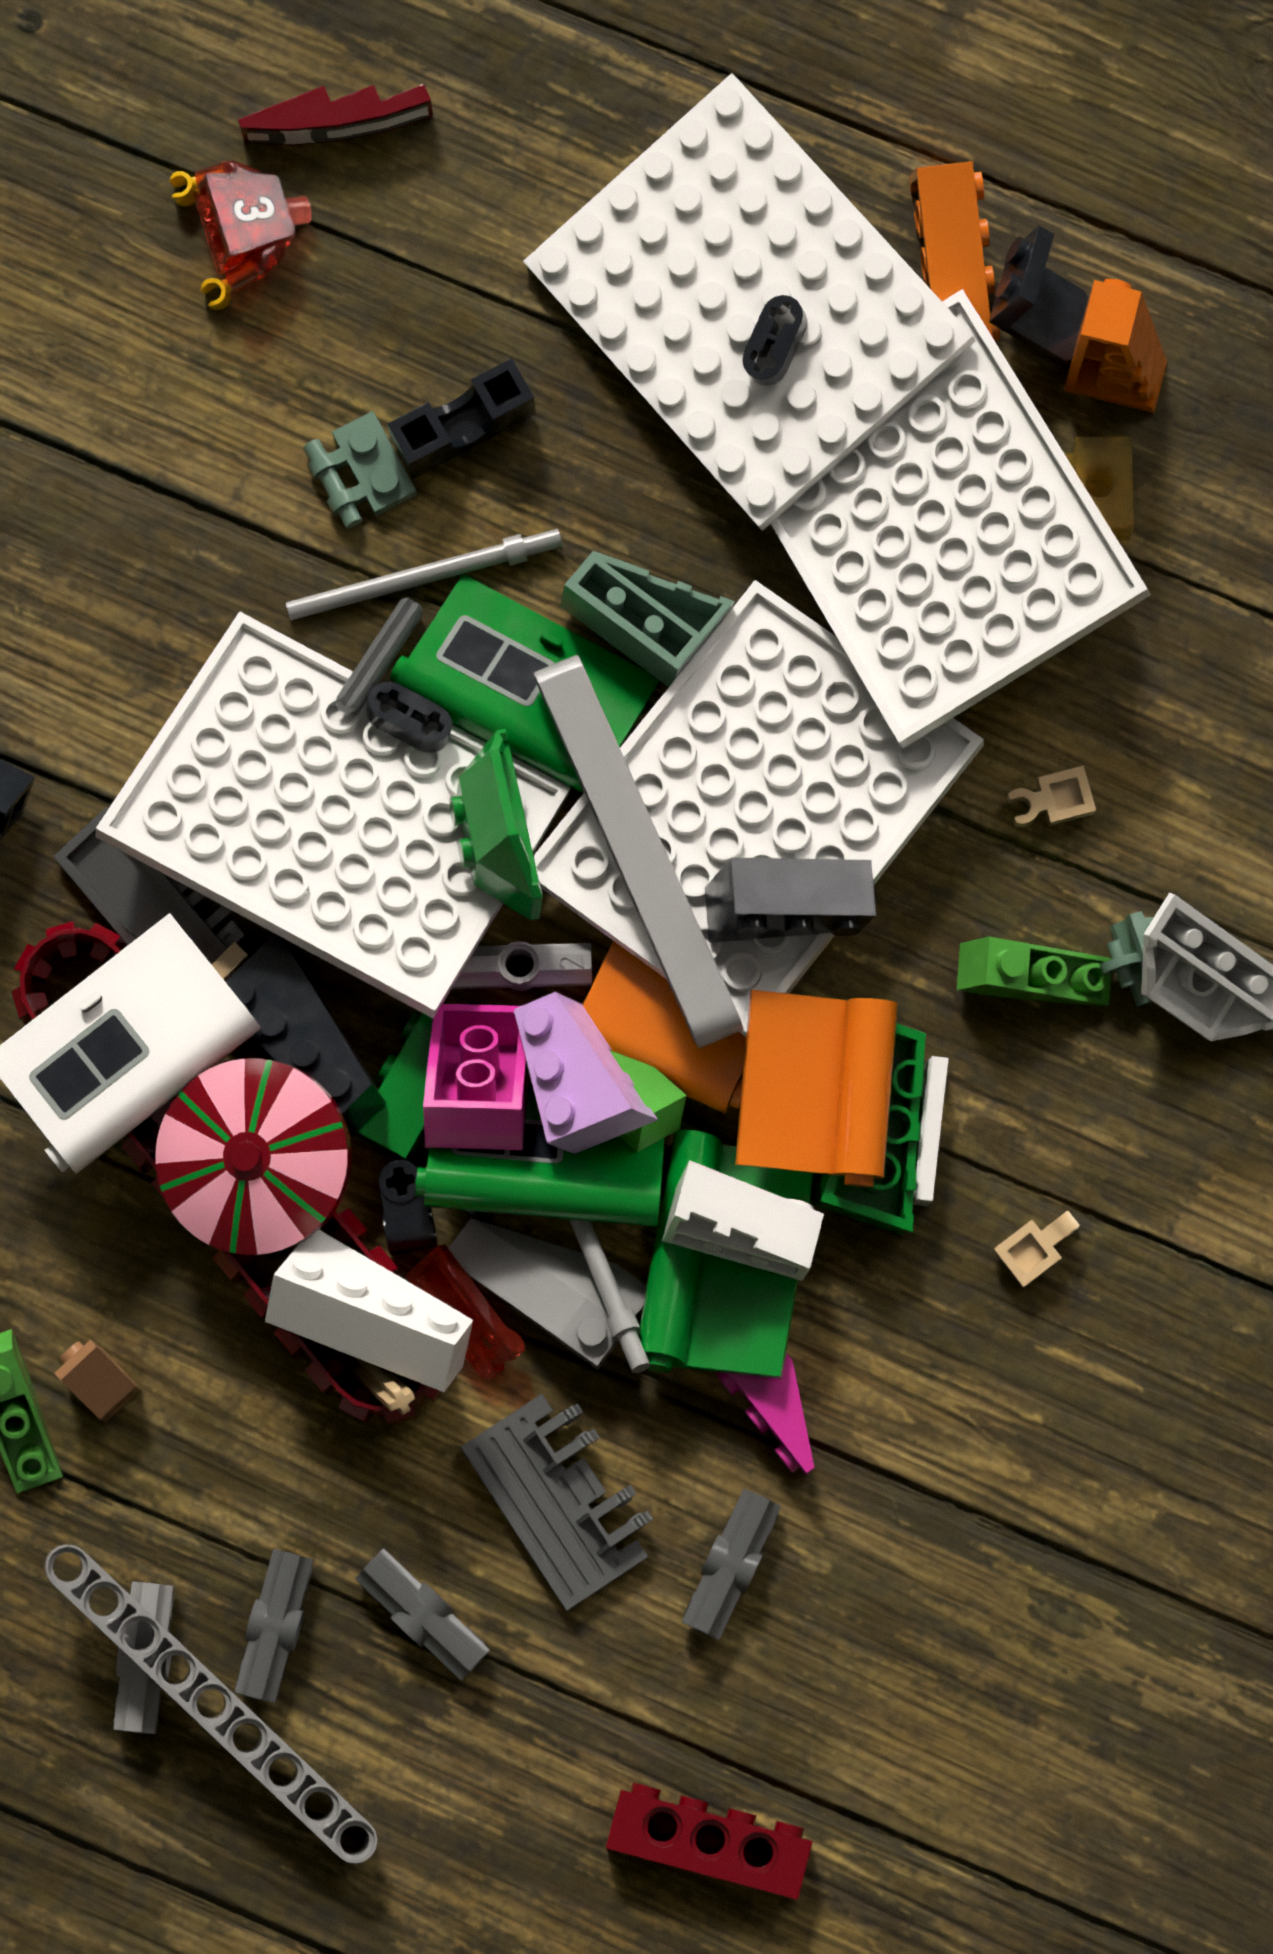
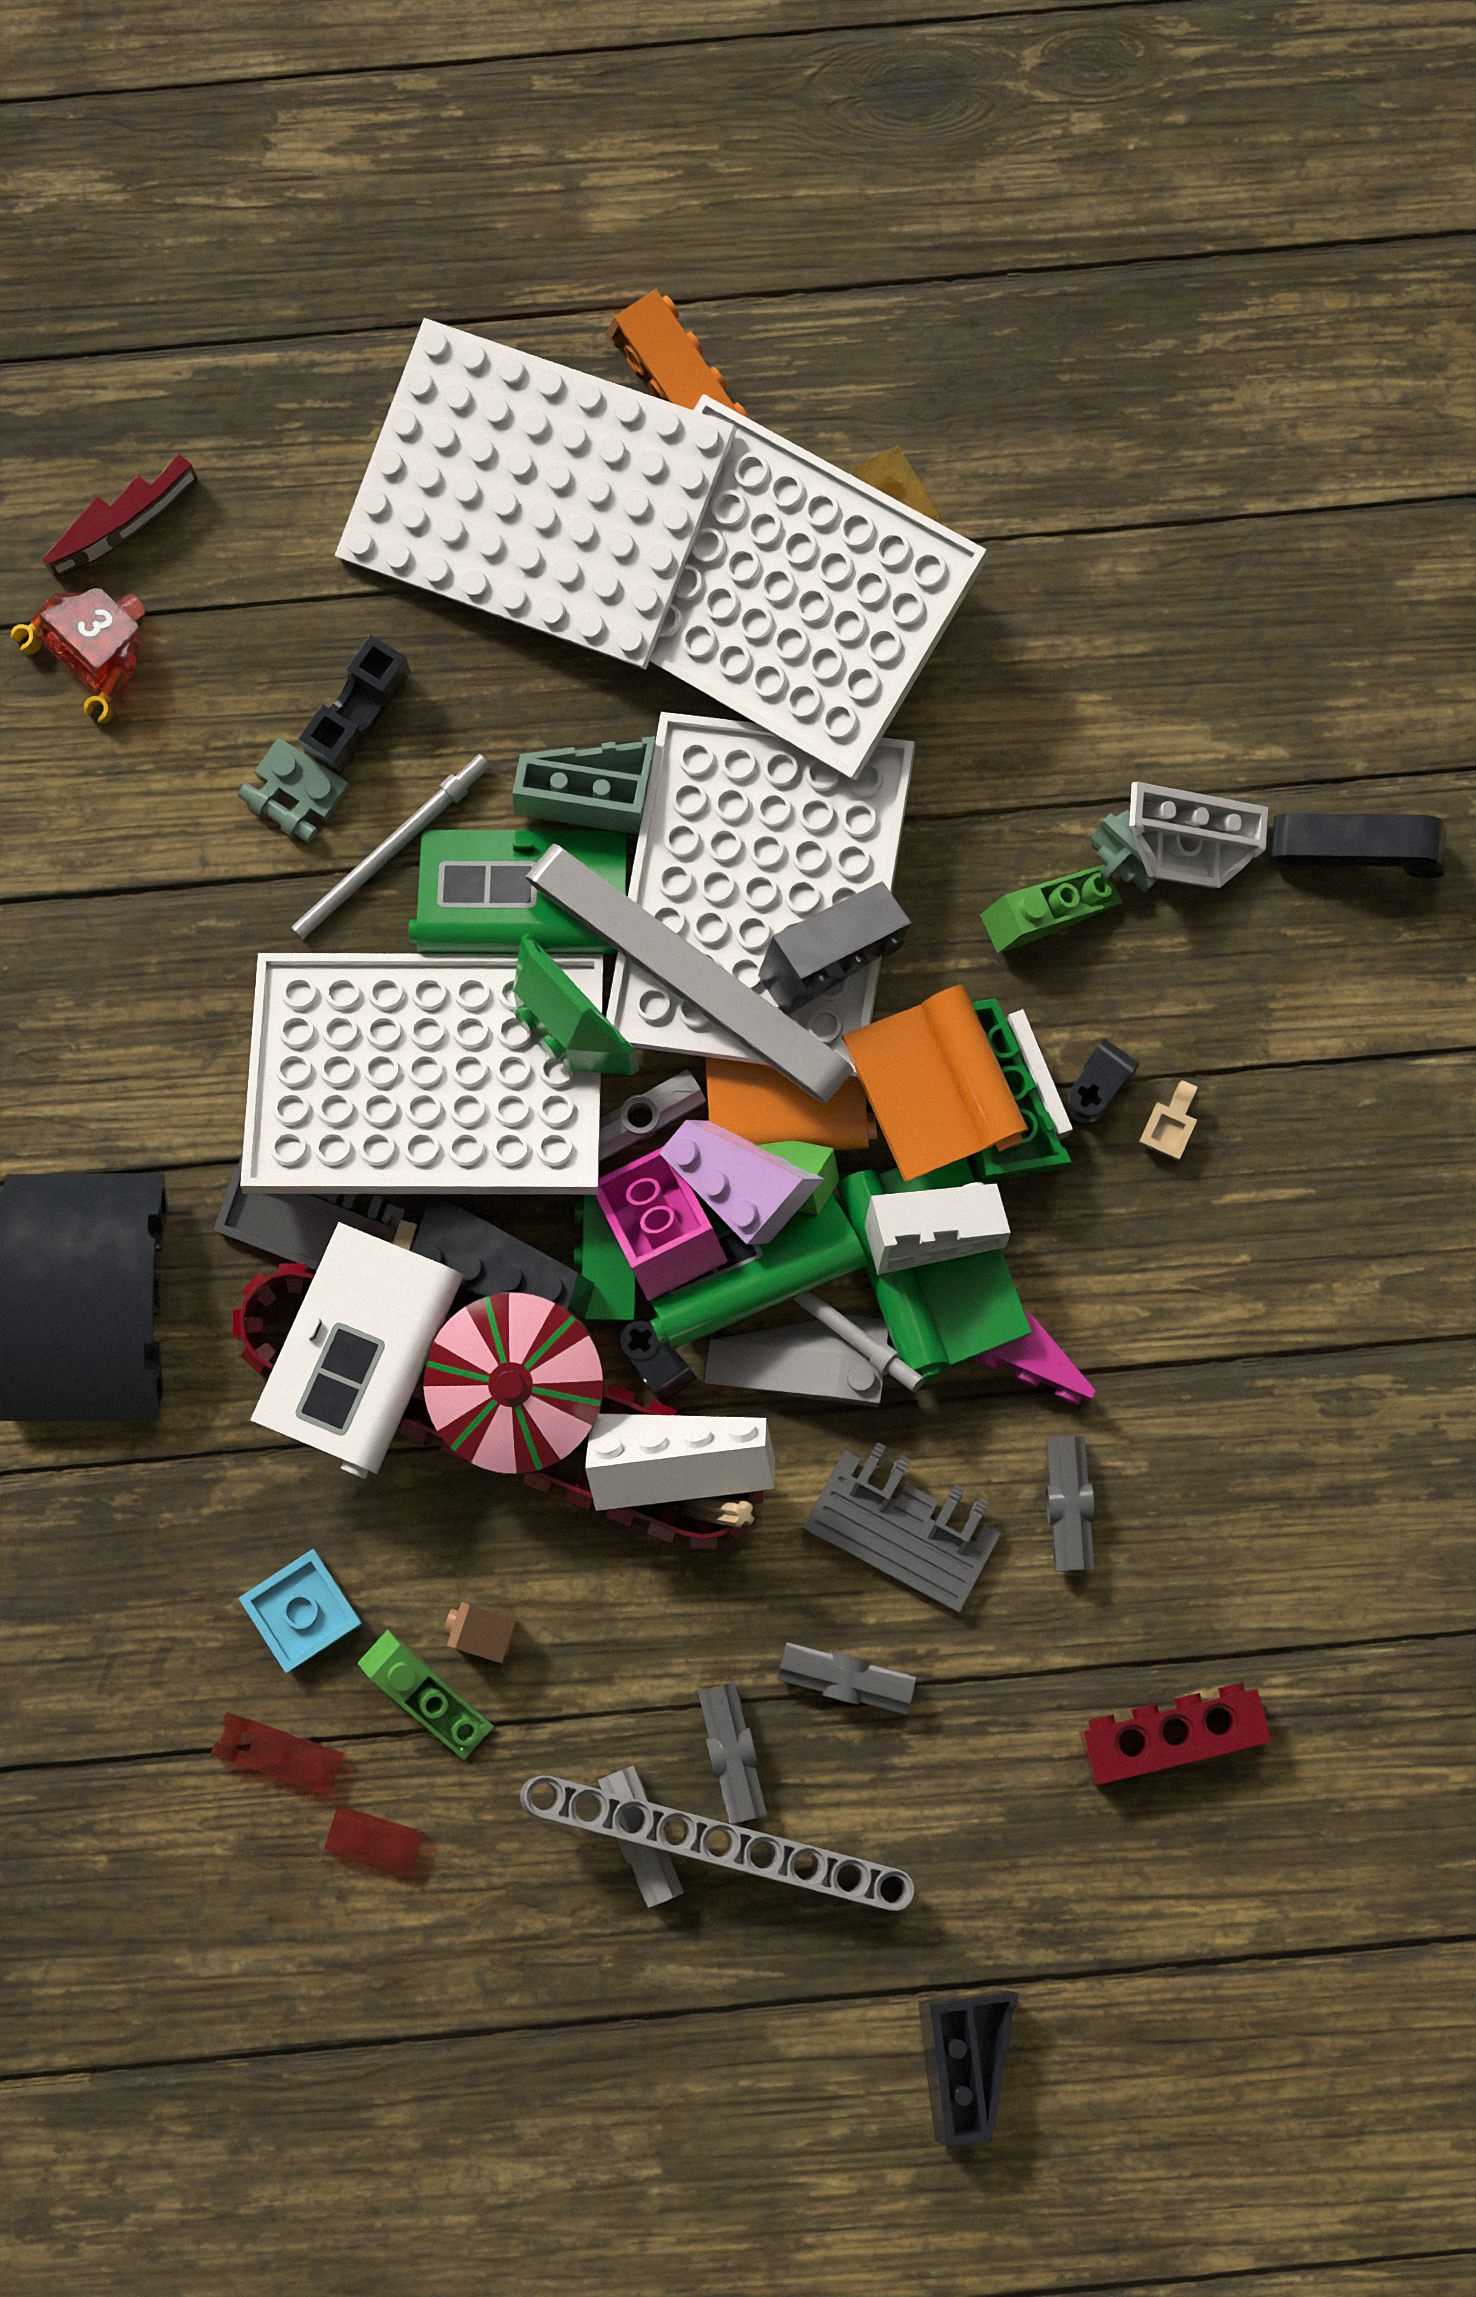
camera: 30 degrees left, 0 degrees up
dark grey axle [335,598,423,717] -> none
black beam [366,682,452,753] -> none
clear red plate [406,1244,525,1380] -> none
black beam [742,295,808,386] -> none
black bracket [989,225,1088,365] -> none
tan plate [1007,765,1096,827] -> none
orange wedge [1064,279,1167,413] -> none
none -> black piece [1066,1039,1140,1125]

